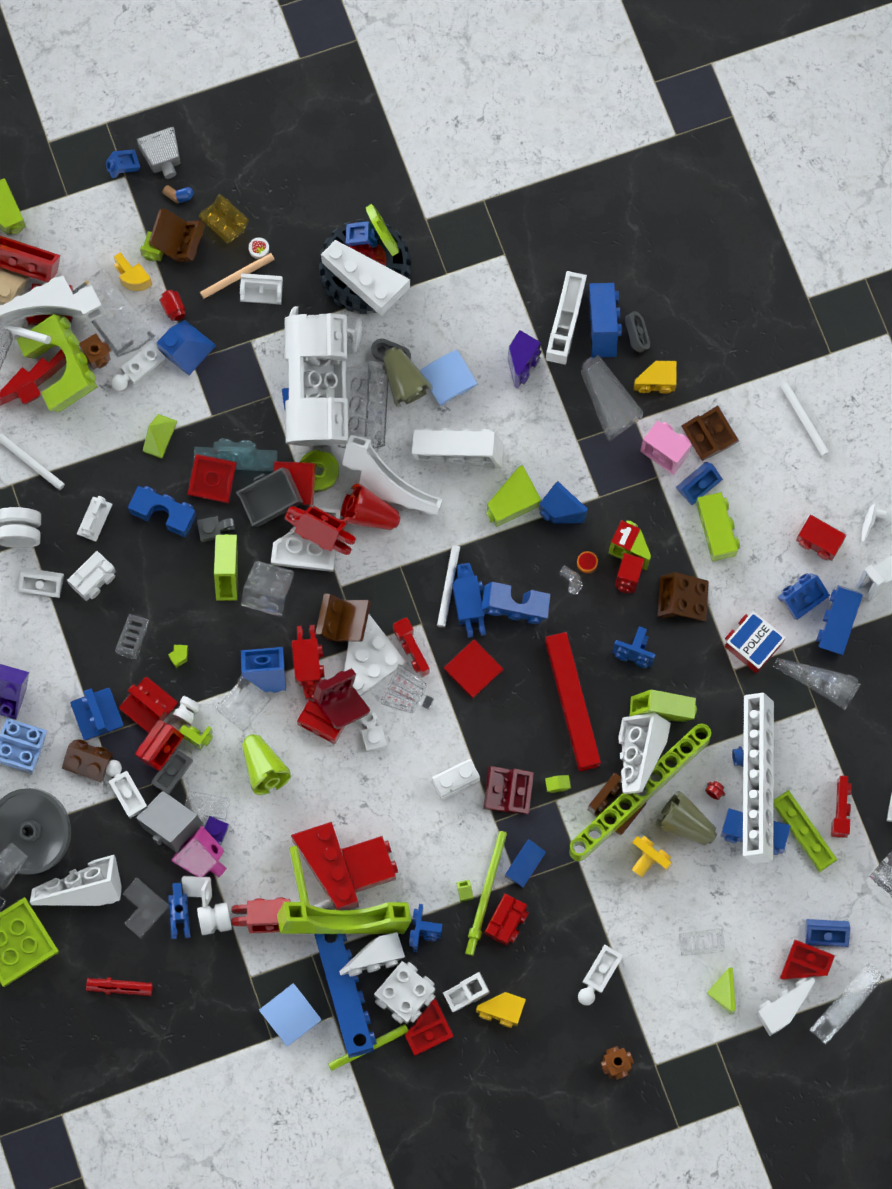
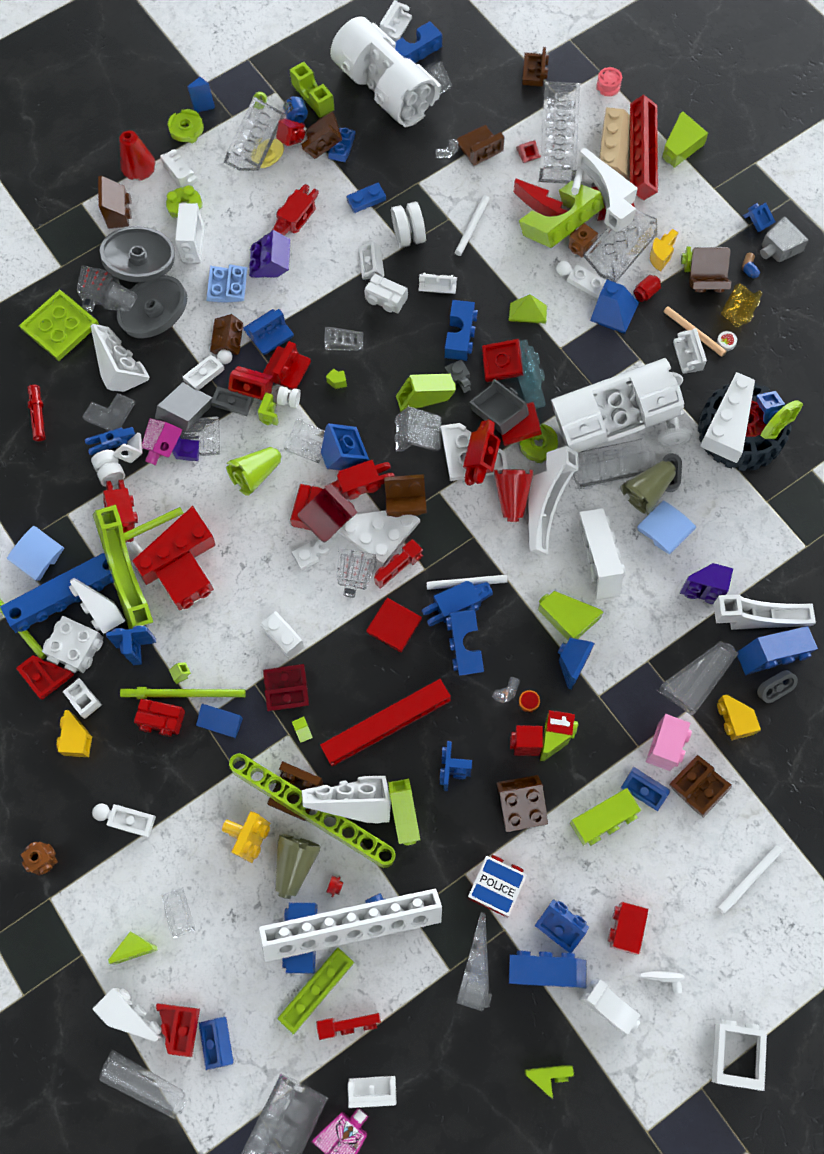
camera: 80 degrees right, 5 degrees down
red slope [16,381,41,405] -> none

